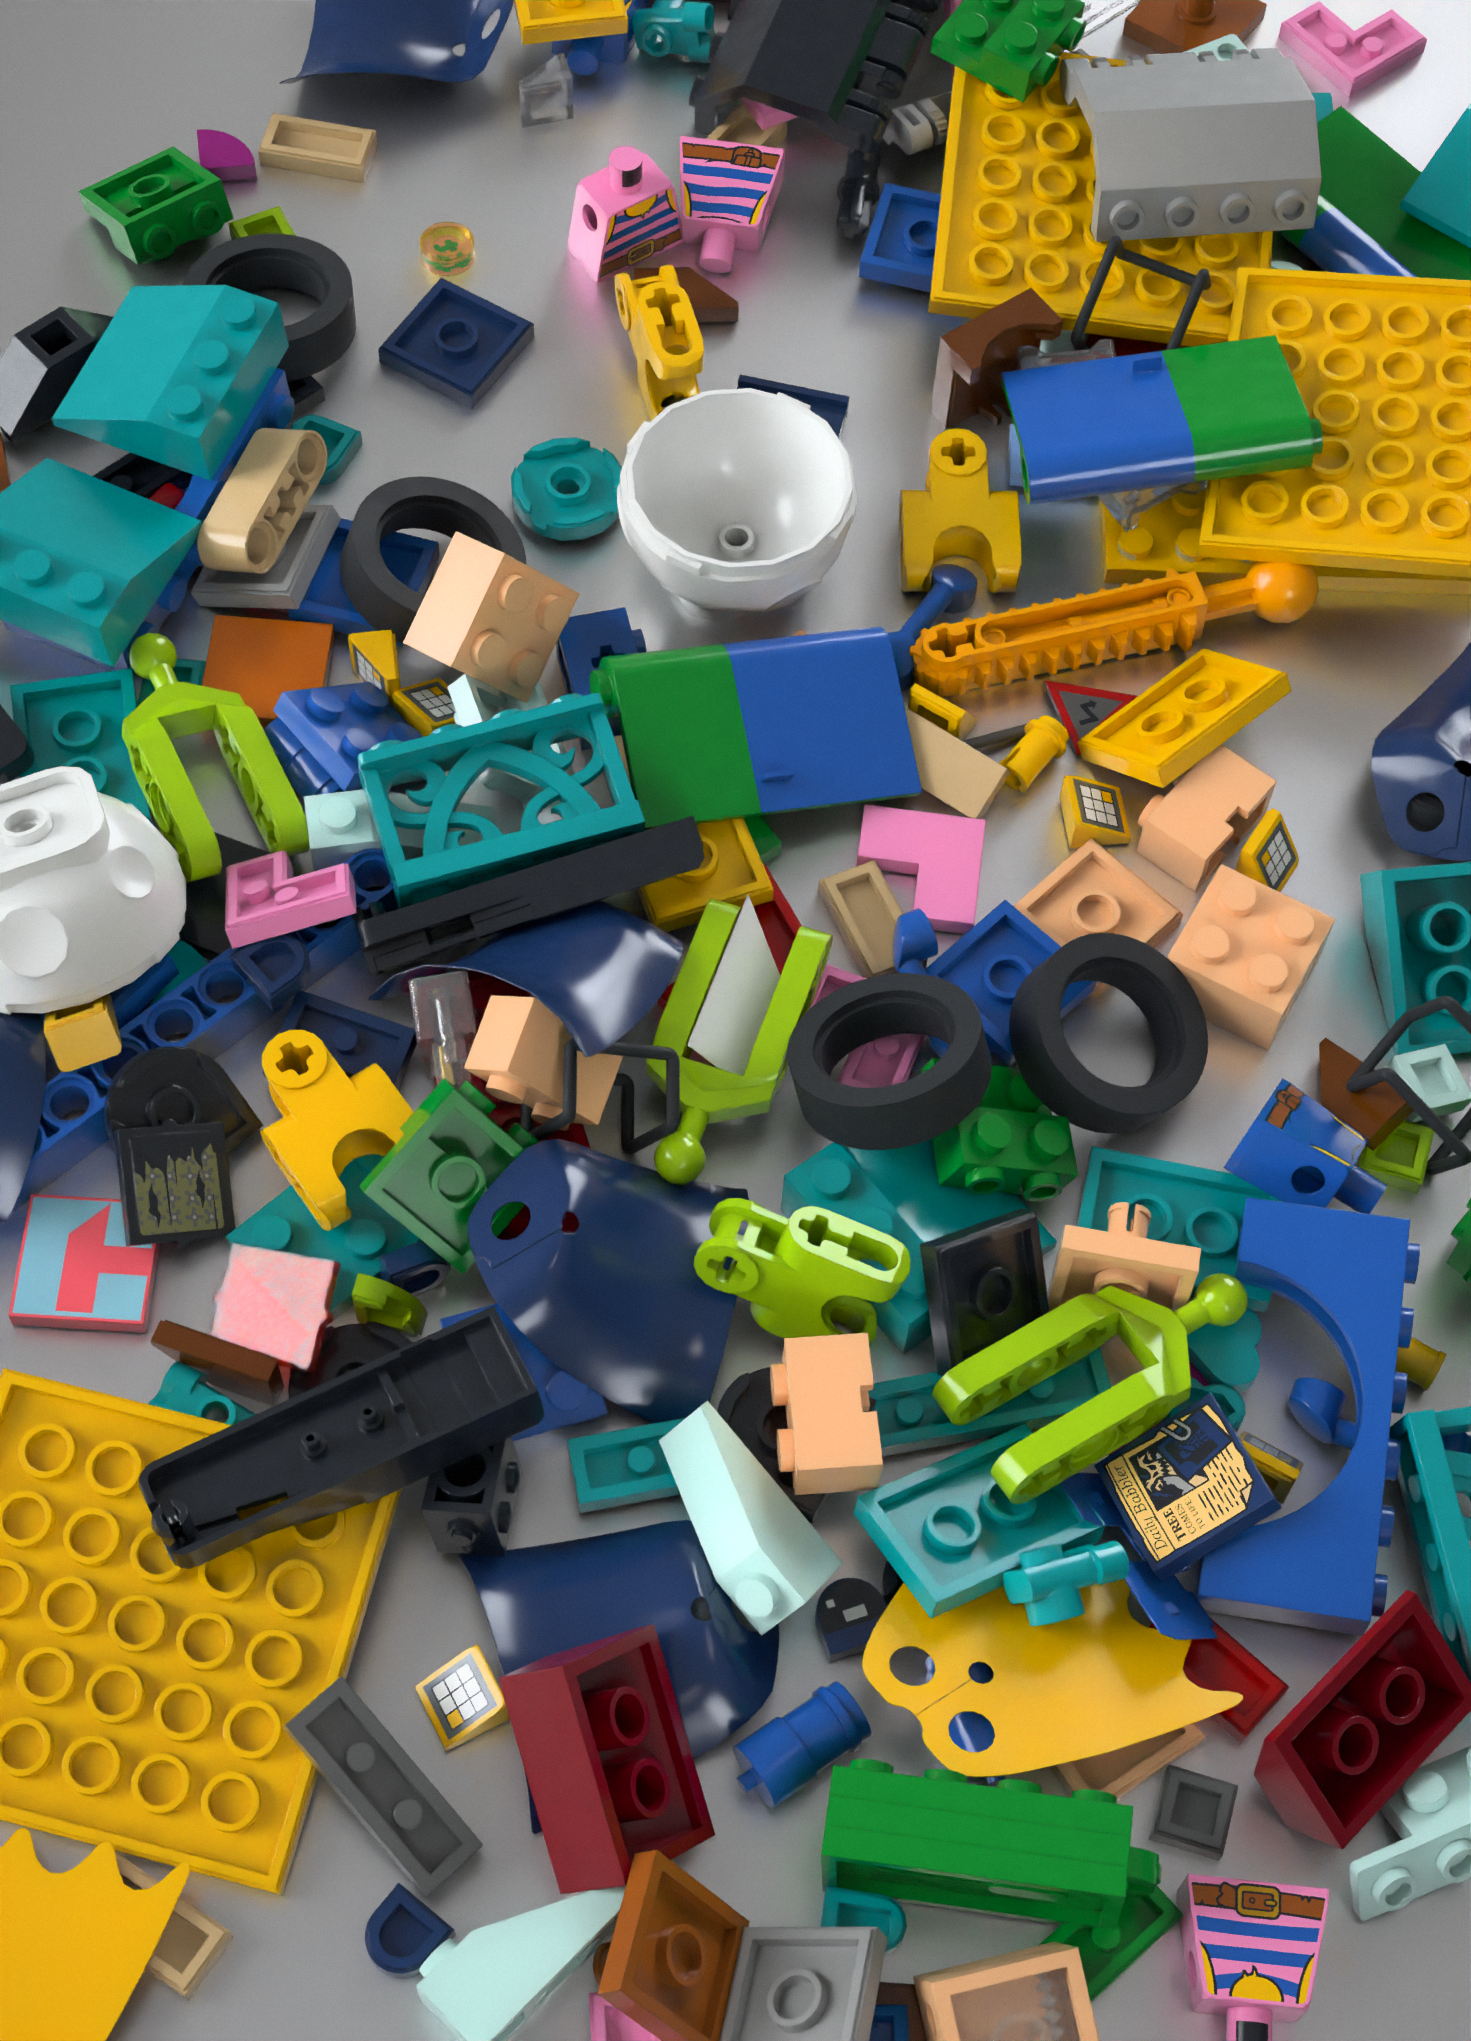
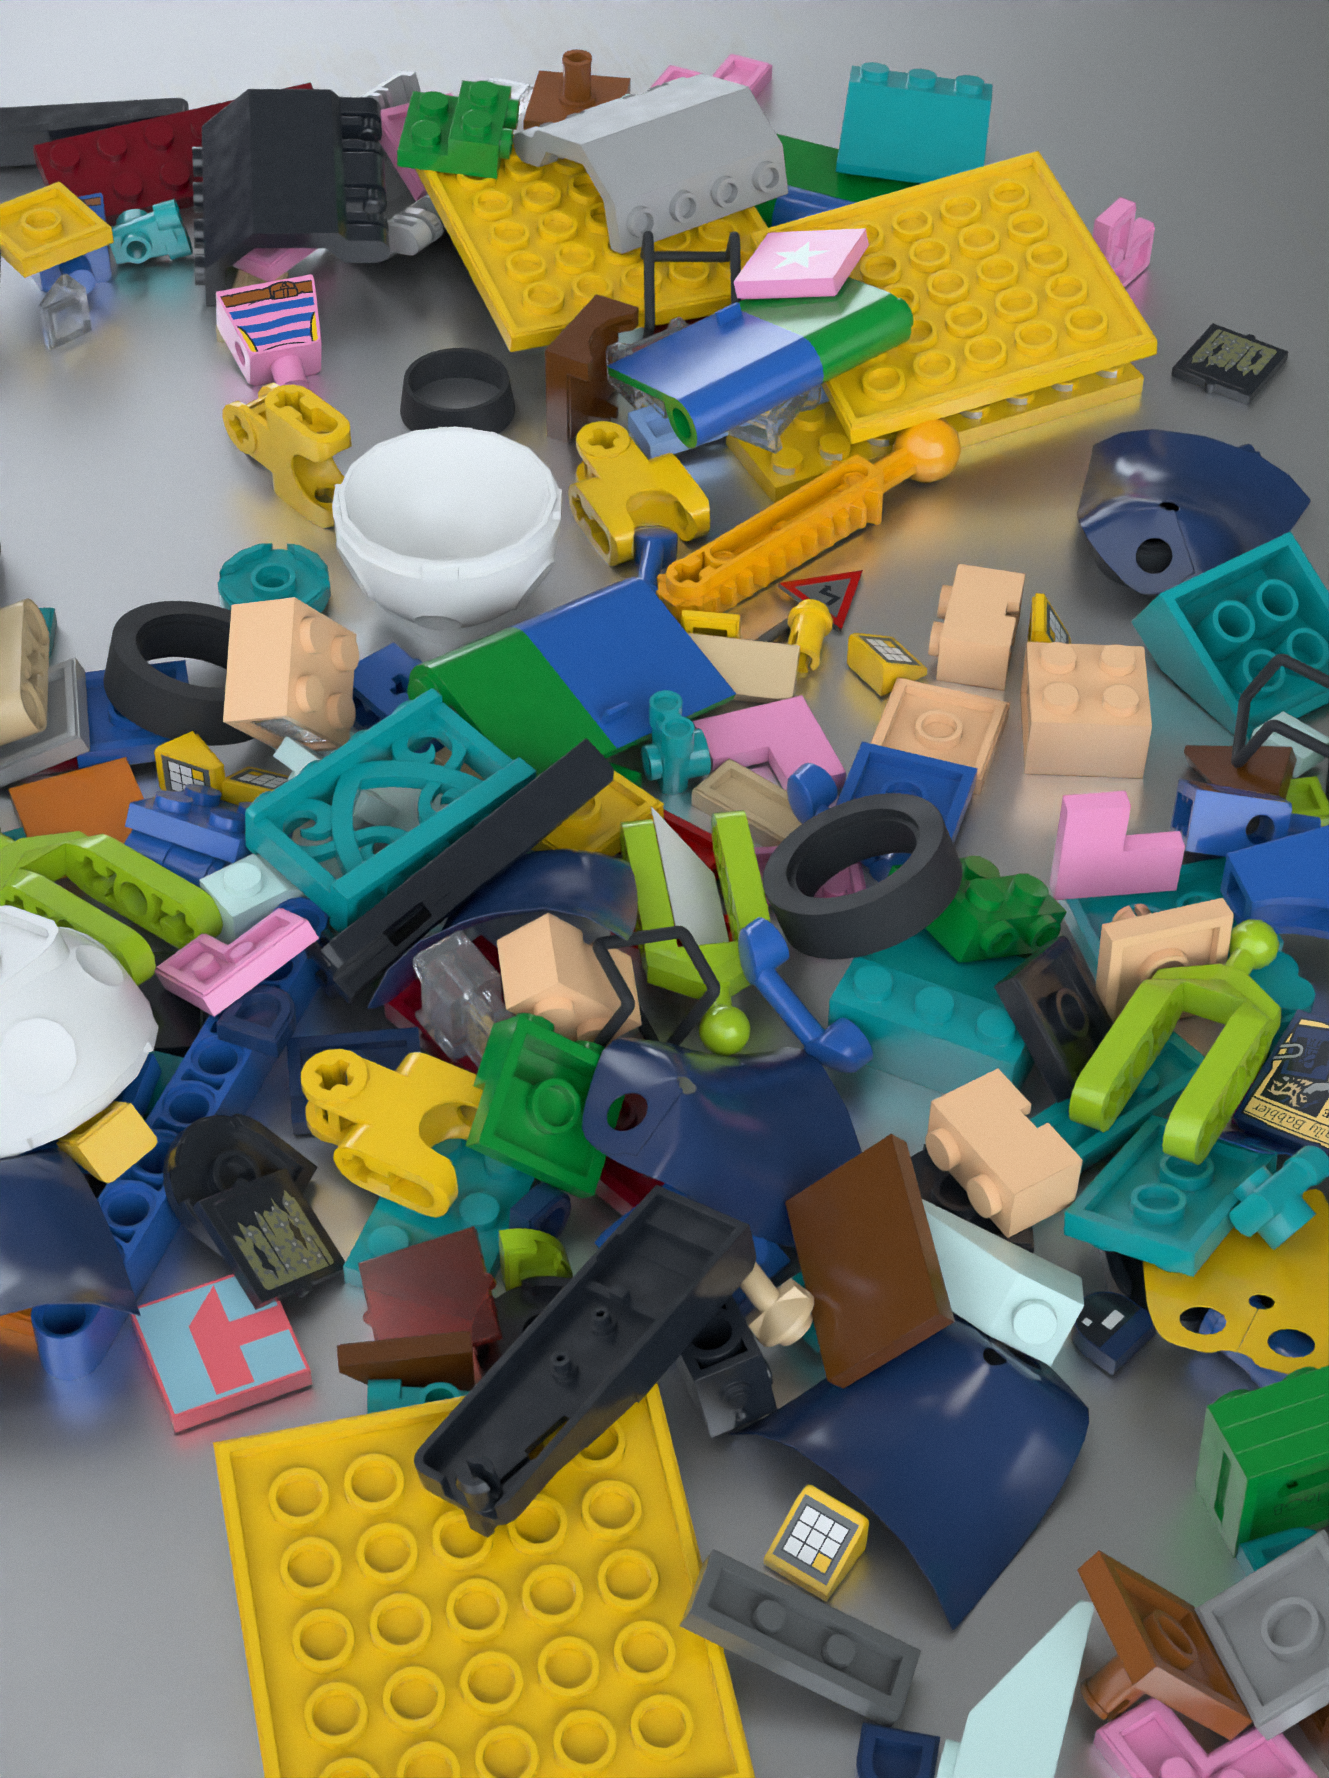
camera: 25 degrees left, 15 degrees down
dark blue tile [378,278,534,409] -> none
clear yellow tile [419,222,475,276] -> none
dark red slope [498,1624,715,1894] -> none
bright pink torso [568,146,684,284] -> none
lime piece [694,1198,910,1348] -> none
blue piece [733,1681,872,1808] -> none
black axle [836,148,882,239] -> none
blue plate [858,183,941,292] -> none
black tyre [1009,933,1208,1134] -> none
yellow tile [1077,648,1292,788] -> none
none -> black tyre [400,348,515,434]
none -> teal plate [641,690,711,795]
none -> bright pink tile [734,228,869,299]
none -> blue bar [738,917,873,1073]
none -> tan plate [739,1261,814,1347]
none -> reddish brown tile [785,1134,955,1389]
none -> bright pink tile [1049,791,1185,900]

